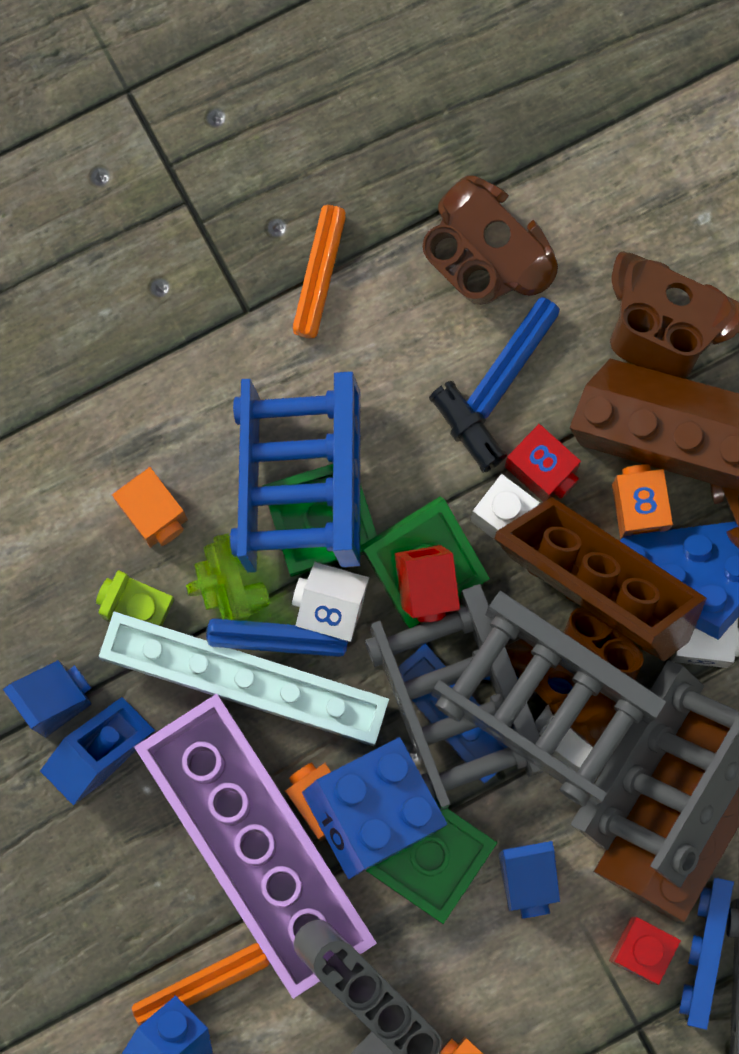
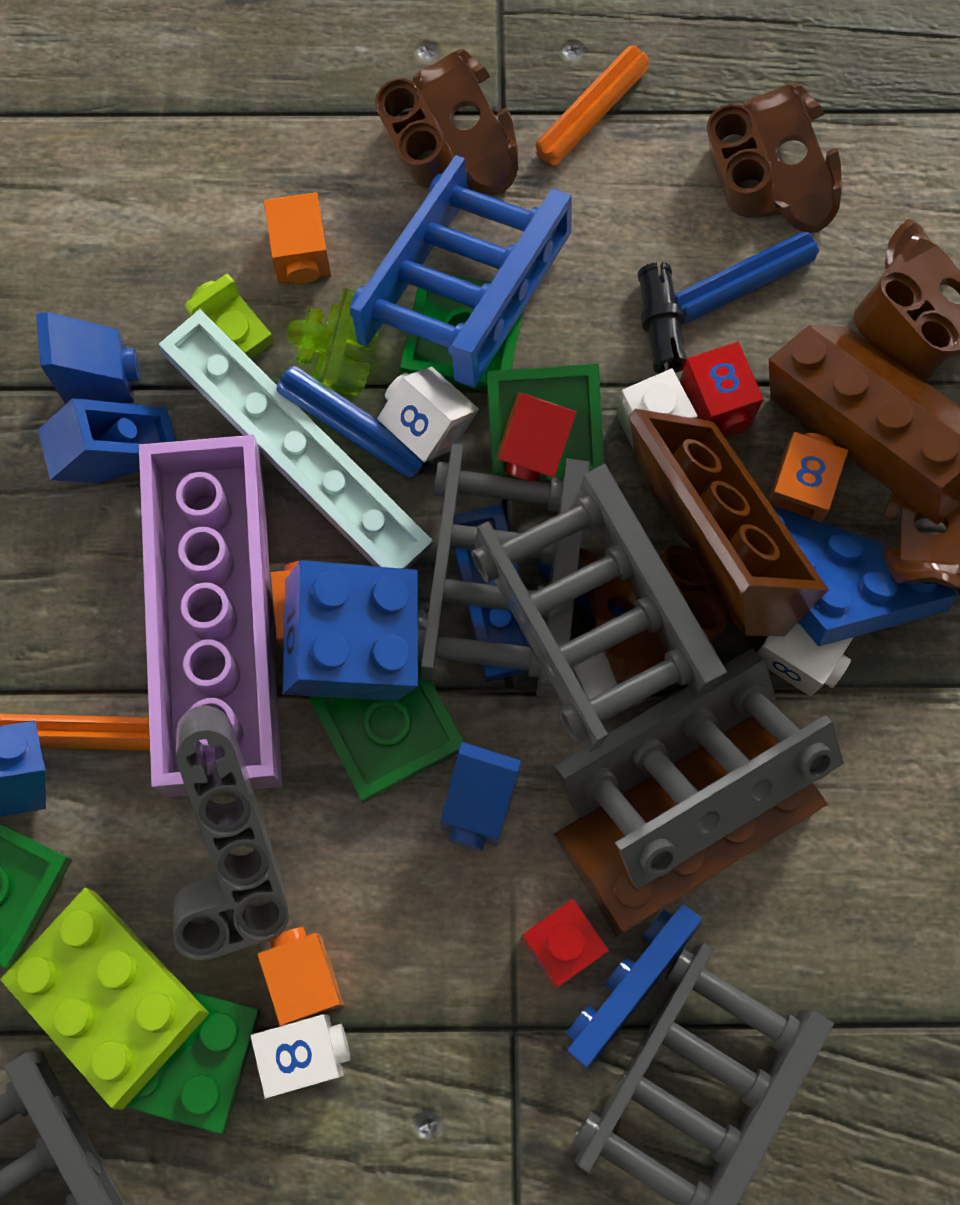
camera: 25 degrees right, 5 degrees down
none -> reddish brown piece [375,49,518,195]

